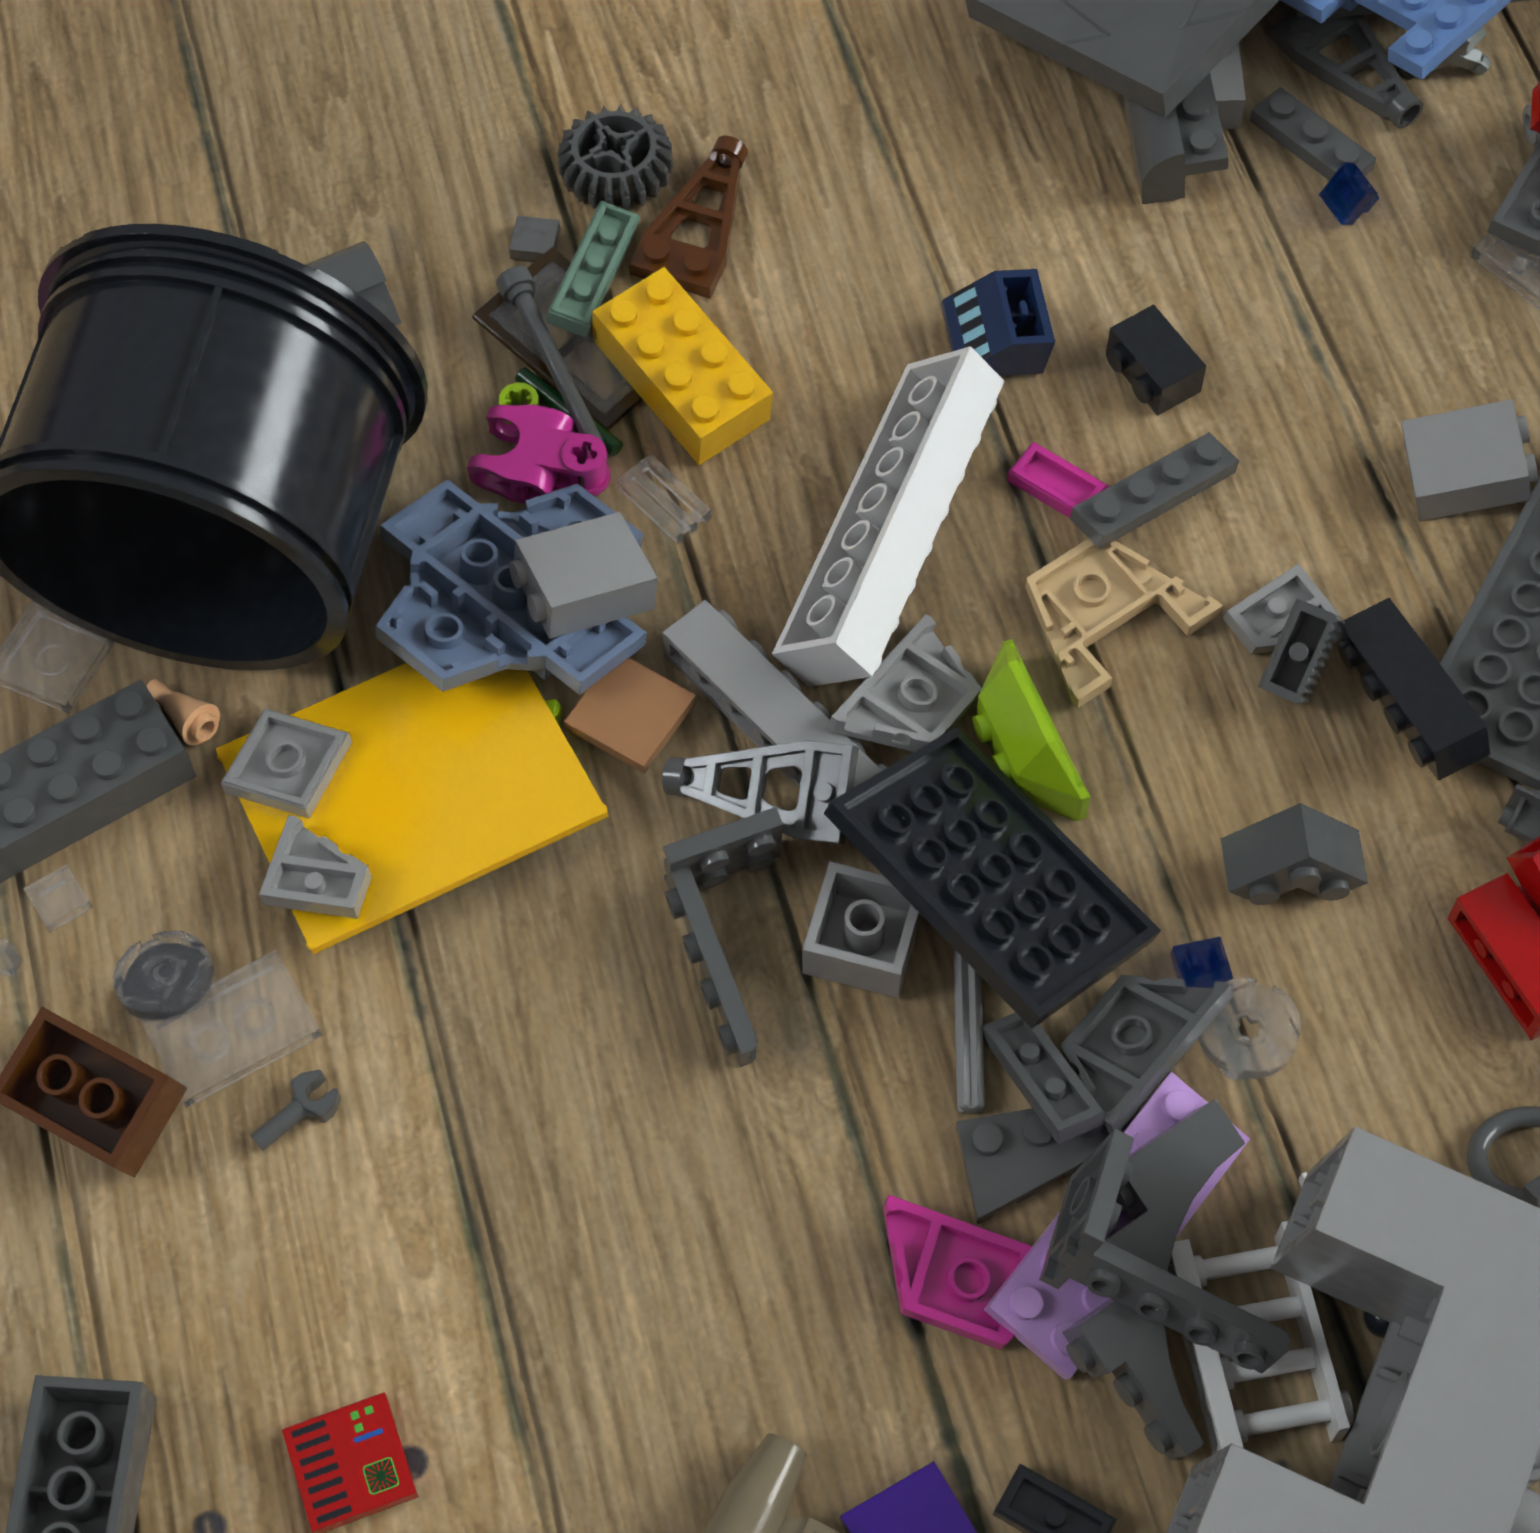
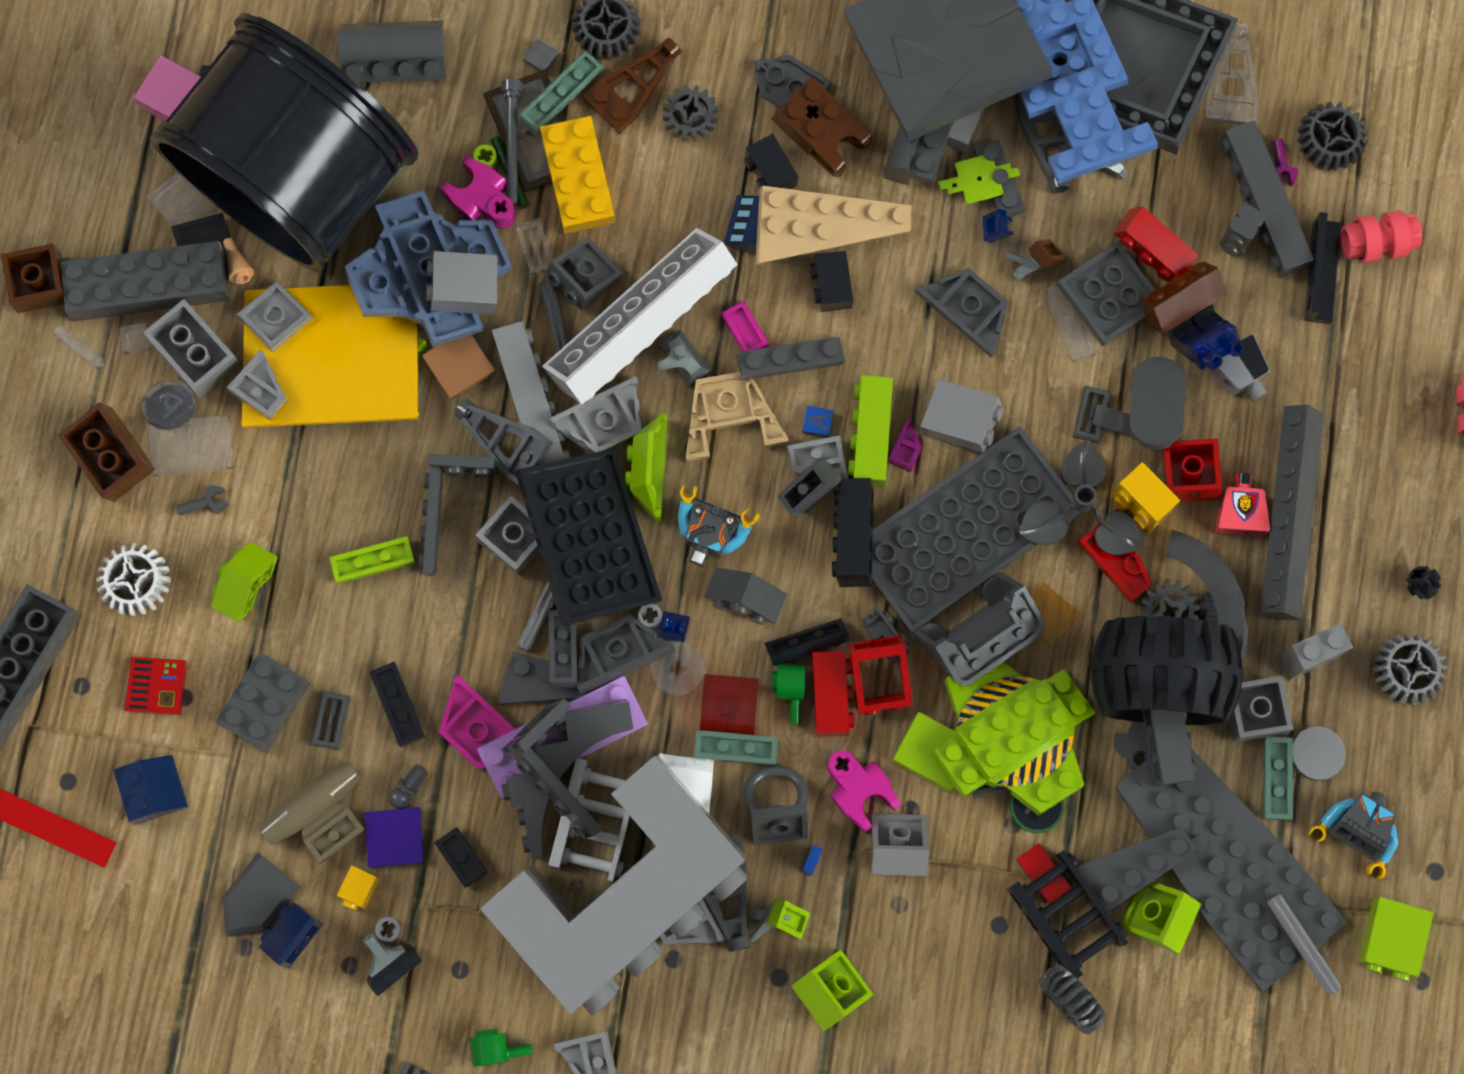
camera: 20 degrees right, 15 degrees up
none -> white gear [96,543,171,617]
none -> light grey brick [143,299,240,399]
none -> black tile [171,212,230,246]
none -> lime brick [211,542,278,622]
none -> dark grey brick [216,652,311,754]
none -> dark grey tile [311,691,351,751]
none -> lime plate [329,536,415,585]
none -> black plate [369,661,425,748]
none -> dark grey axle [388,764,428,809]
none -> dark grey axle [539,280,569,352]
none -> dark grey plate [546,237,623,310]
none -> light grey bush [638,604,662,629]
none -> piece [657,330,711,388]
none -> dark grey gear [663,85,718,142]
none -> torso [677,483,760,567]
none -> sand green plate [694,730,778,766]
none -> clear red slope [700,674,759,735]
none -> black brick [744,134,799,189]
none -> dark grey tile [754,55,832,118]
none -> tan wing [755,186,912,265]
none -> black plate [764,618,850,666]
none -> reddish brown brick [771,76,873,177]
none -> green piece [771,664,805,724]
none -> blue tile [802,405,833,438]
none -> lime brick [848,375,893,487]
none -> magenta tile [887,417,922,472]
none -> dark grey wing [915,268,1008,357]
none -> lime piece [938,155,1020,204]
none -> reddish brown piece [1006,239,1067,281]

